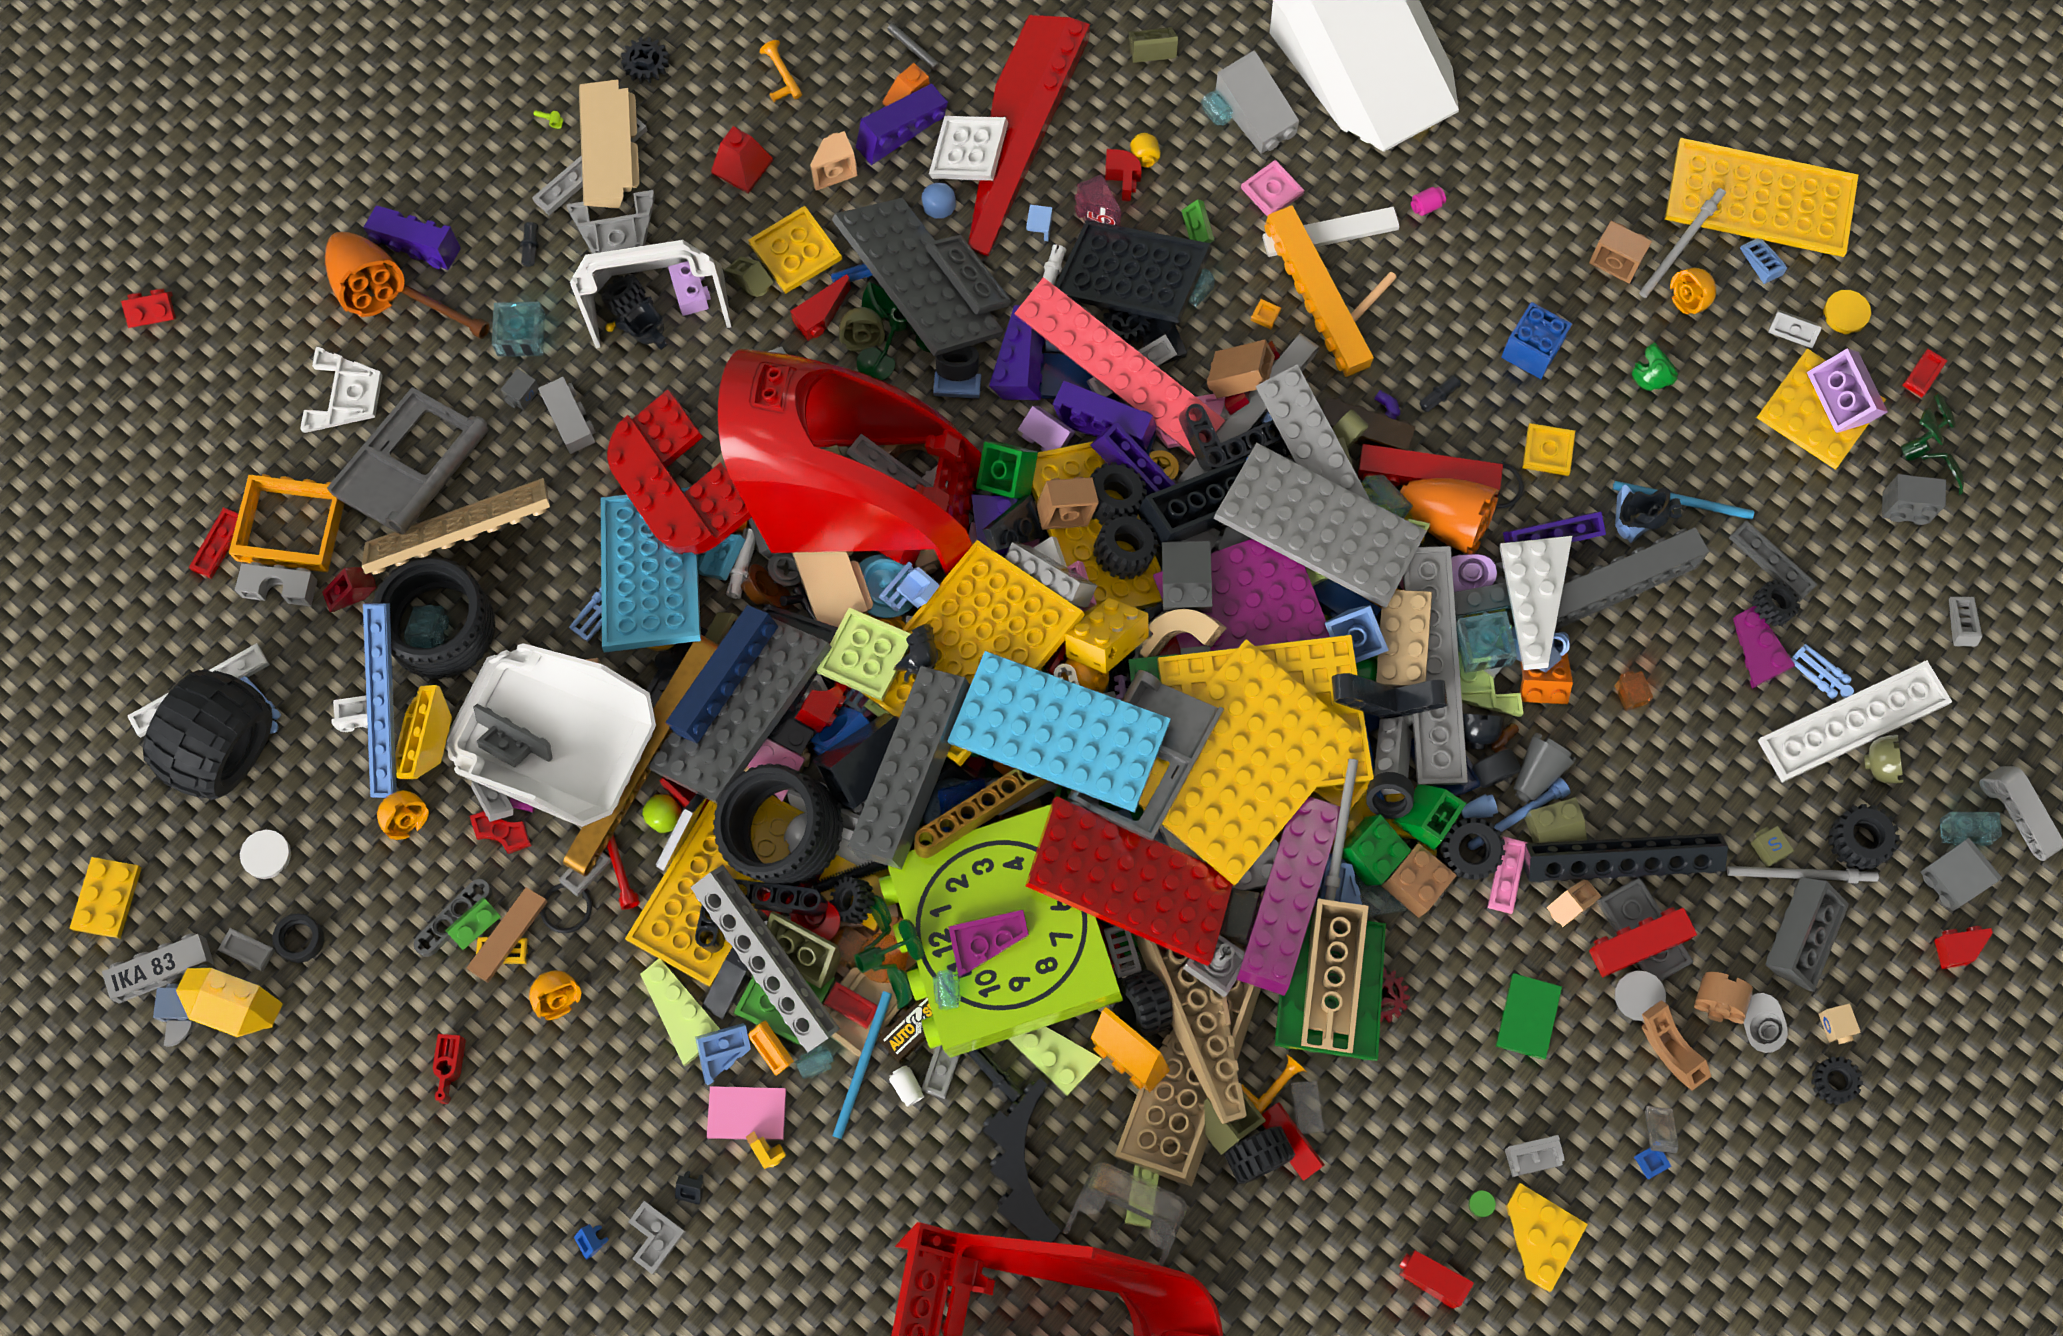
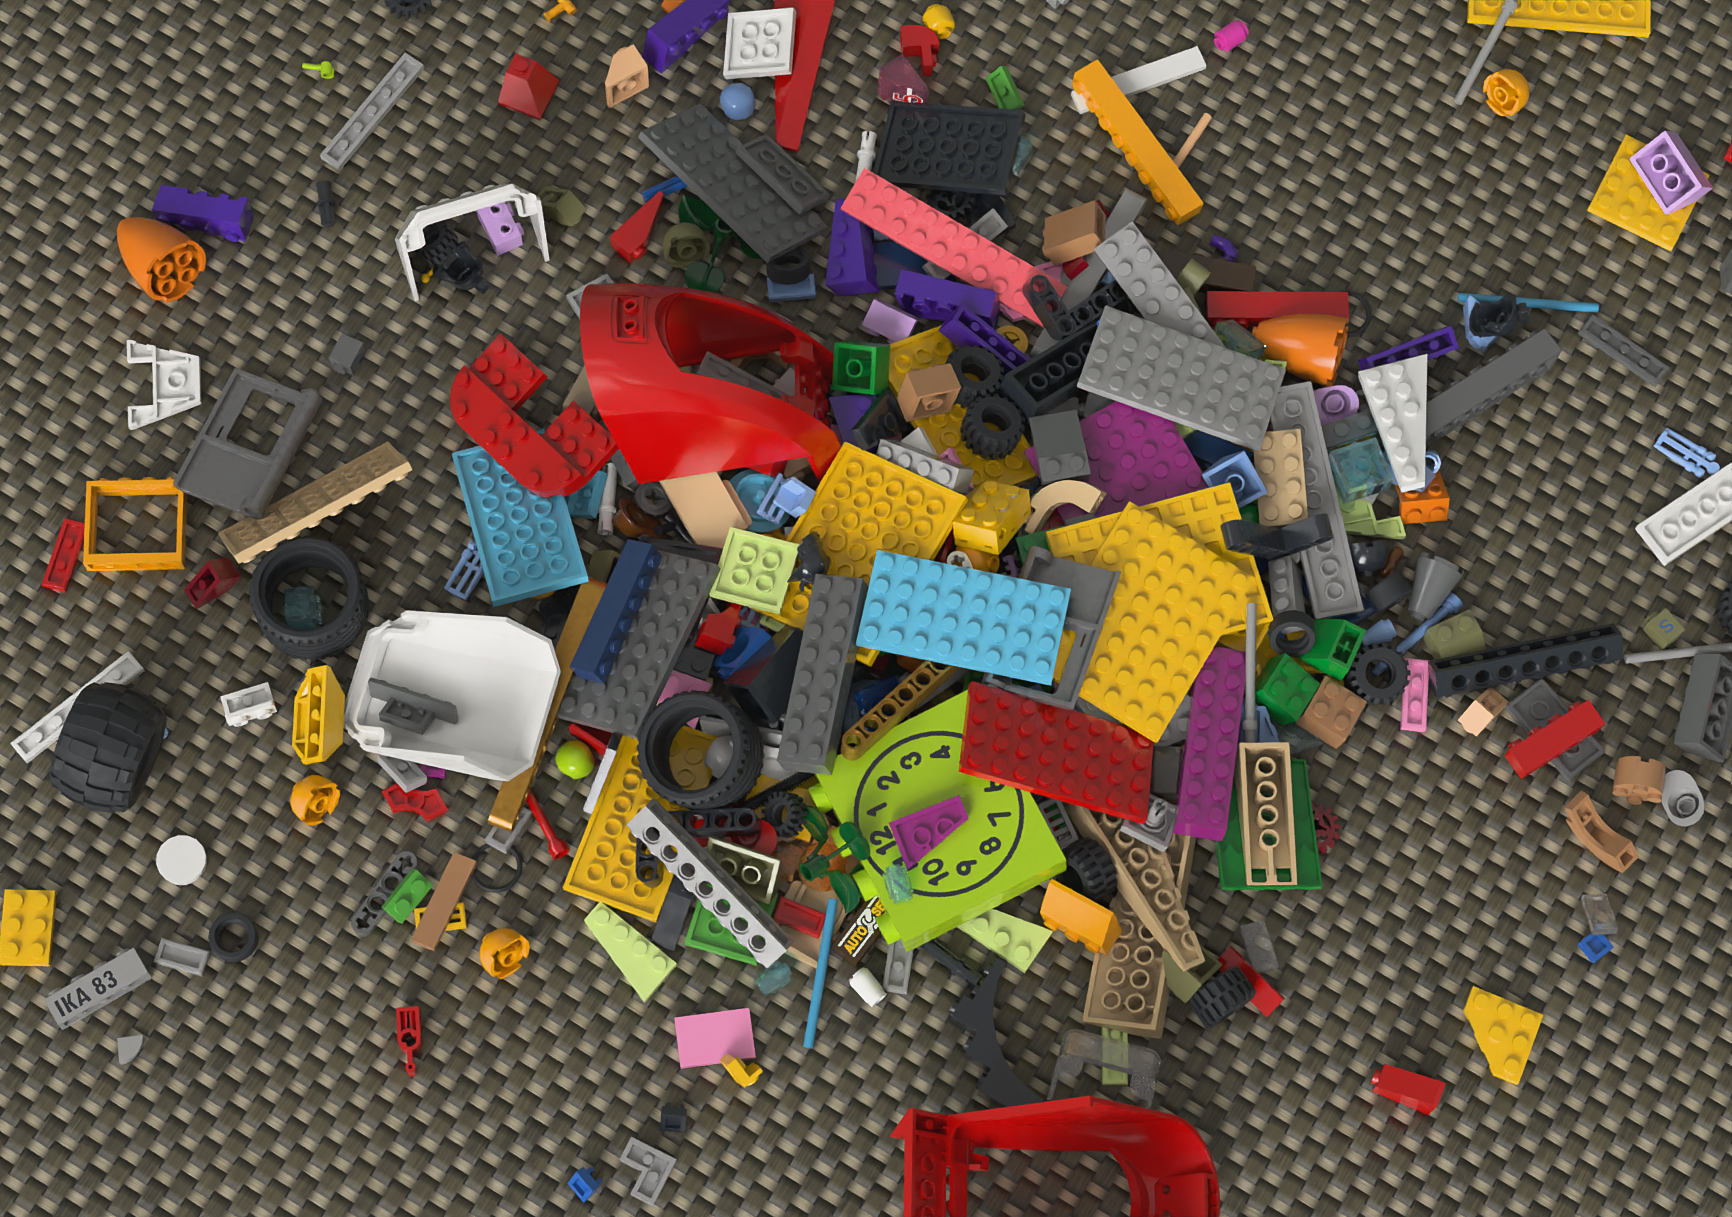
camera: 15 degrees left, 0 degrees up
sand blue slope [153,984,195,1022] -> none
yellow wedge [176,968,283,1037] -> none
light grey arch [235,562,317,606] -> none
medium blue tile [363,603,397,798] -> none
reddish brown piece [401,284,490,339] -> none
clear light blue brick [492,302,545,356] -> none
light grey brick [538,377,596,454] -> none
light grey wing [566,190,655,254] -> none
tan slope [579,80,639,208] -> none
medium blue wing [695,1023,751,1085] -> none
yellow plate [748,206,842,294] -> none
light orange tile [748,1020,794,1076] -> none
light blue panel [1026,205,1052,241] -> none
bright pink tile [1241,160,1304,217] -> none
light orange piece [1241,1055,1307,1114] -> none
light orange tile [1250,299,1281,330] -> none
black axle [1419,375,1461,412] -> none
bright green tile [1468,1191,1496,1218] -> none
green tile [1495,973,1562,1060] -> none
blue brick [1501,302,1572,379] -> none
light grey hinge [1505,1135,1565,1177] -> none
yellow tile [1522,423,1575,476] -> none
medium nougat brick [1589,221,1652,284] -> none
clear orange brick [1614,671,1653,712] -> none
light grey tile [1615,971,1666,1021] -> none
green helmet [1632,343,1678,391] -> none
magenta wing [1733,606,1795,689] -> none
medium blue slope [1740,238,1787,284] -> none
black tyre [1752,580,1800,626] -> none
plate [1768,309,1822,348] -> none
yellow tile [1823,290,1871,334] -> none

